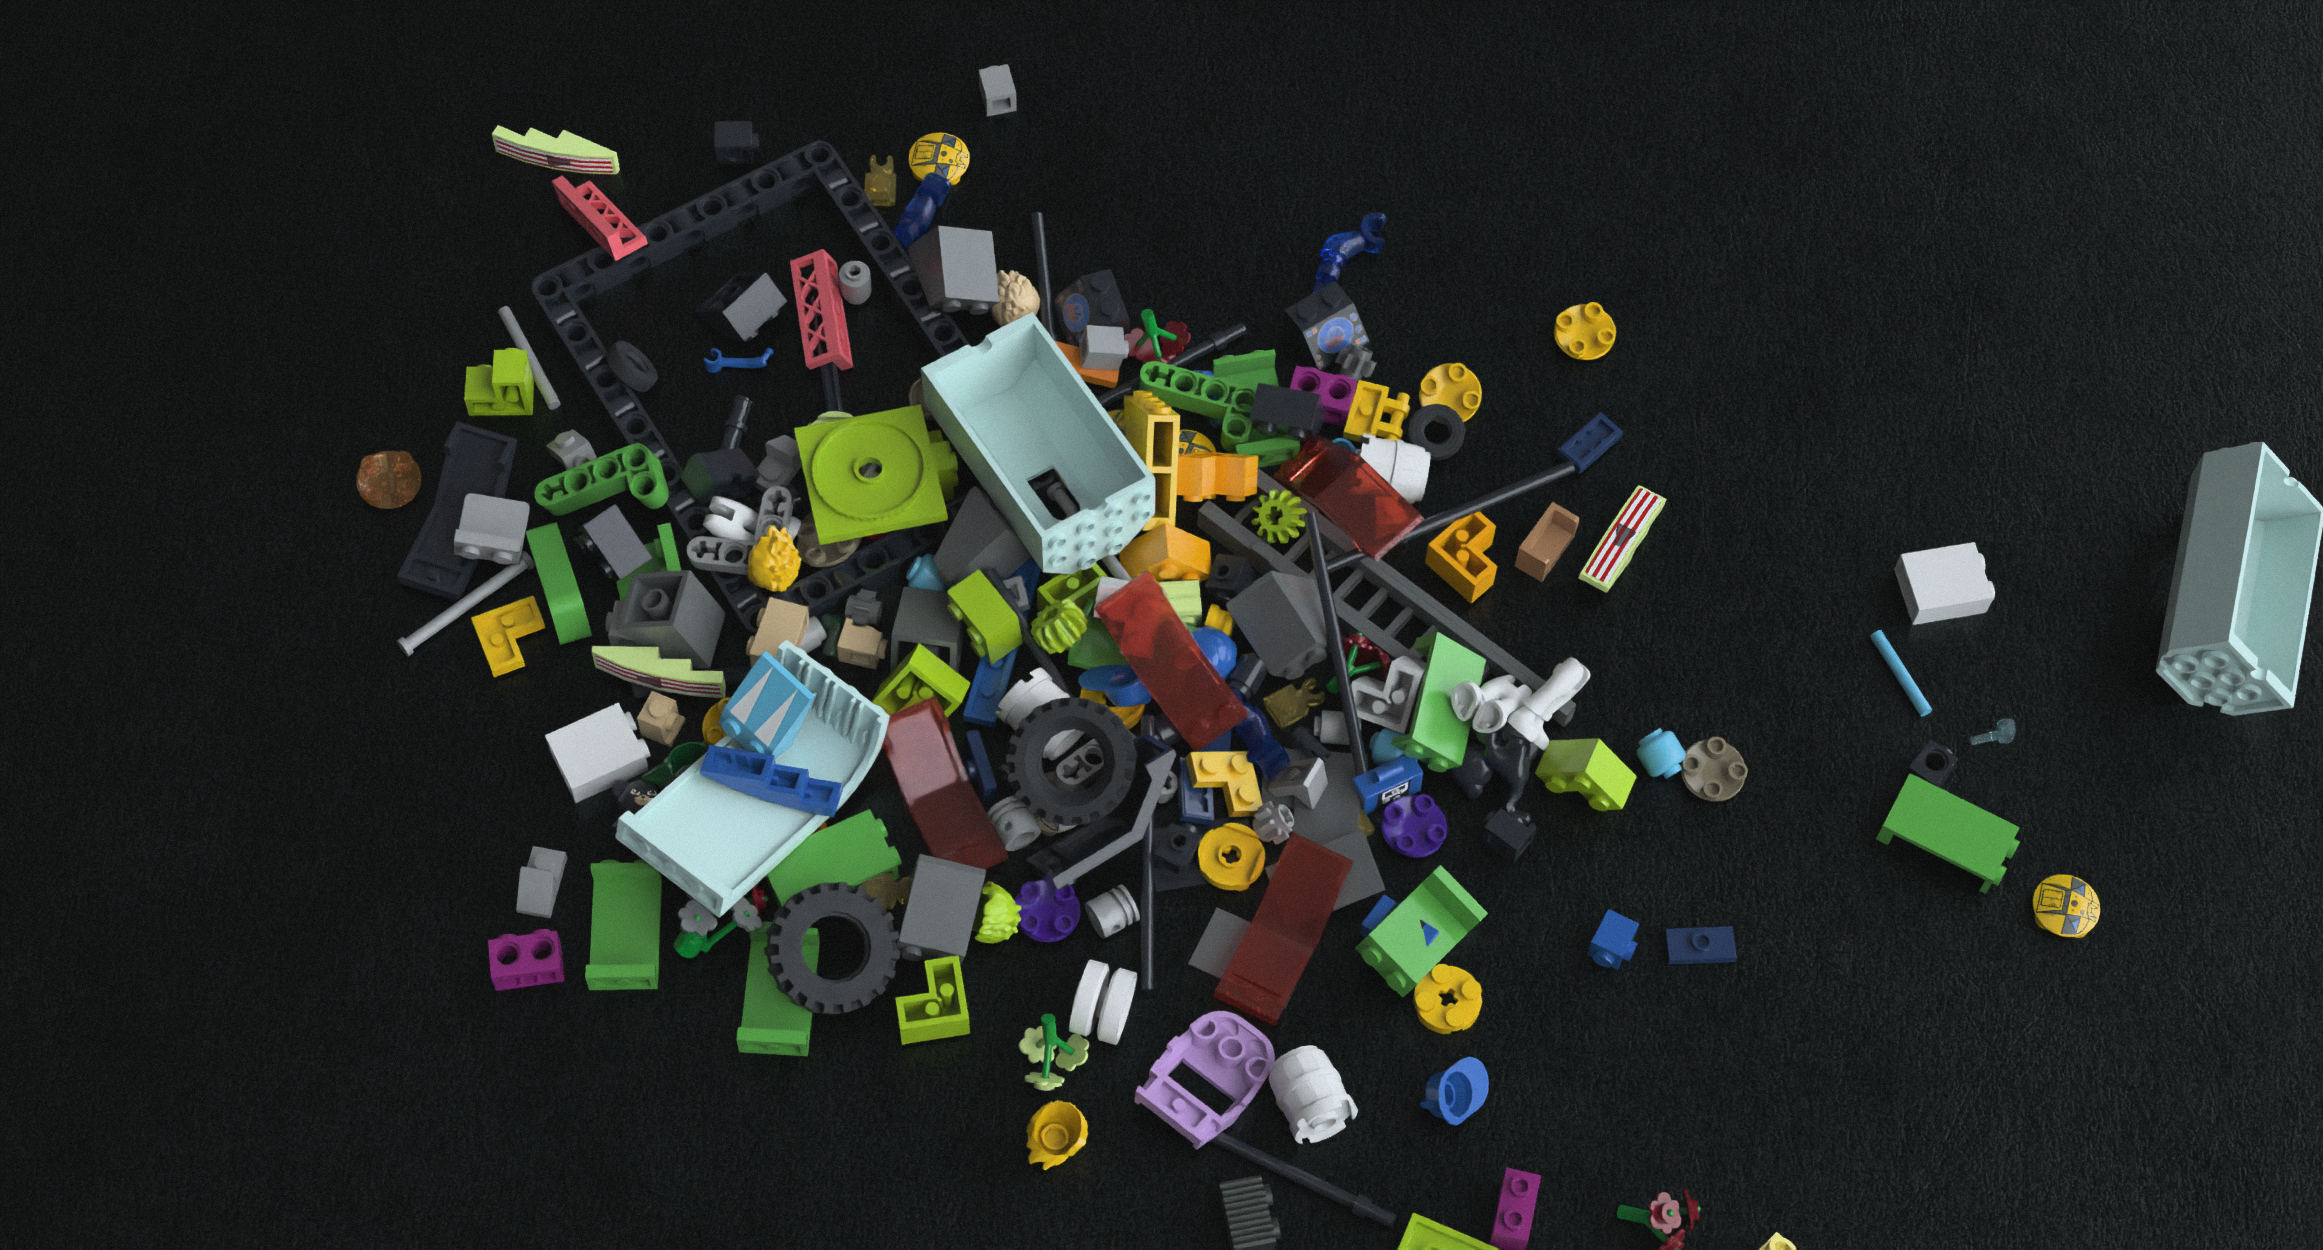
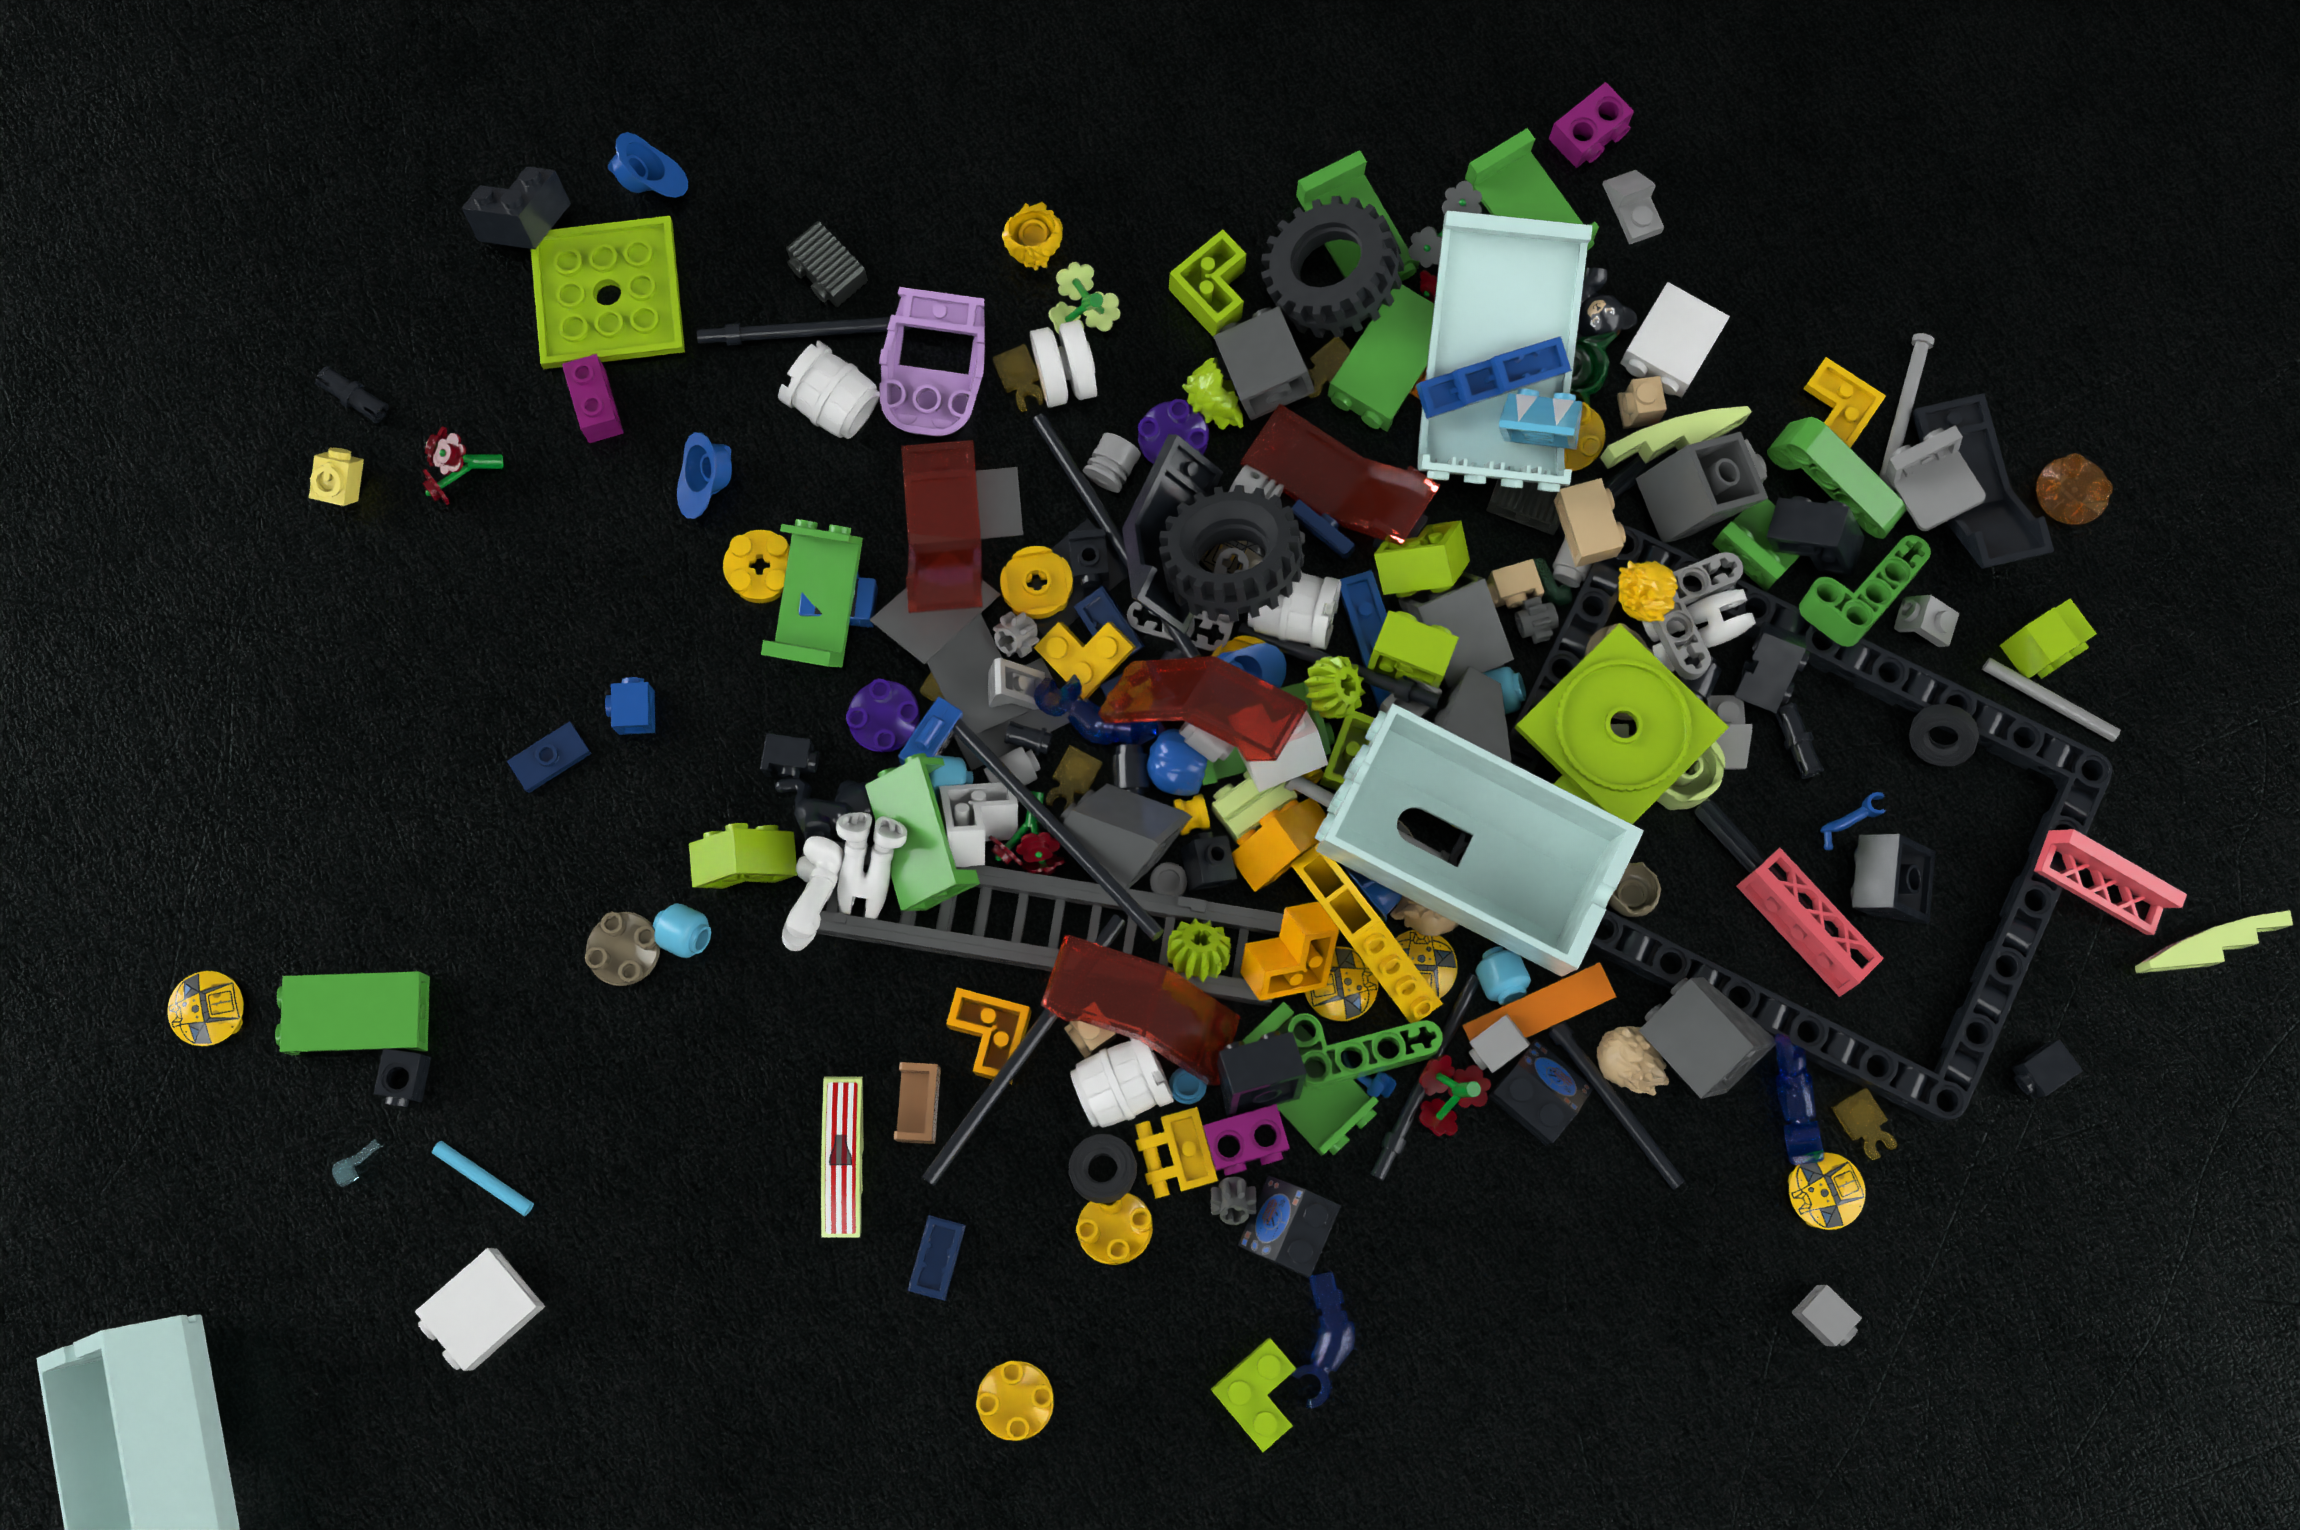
camera: 150 degrees right, 15 degrees up
light grey brick [839,261,872,304] -> none
none -> clear yellow plate [992,344,1043,412]
none -> lime brick [1211,1338,1296,1452]

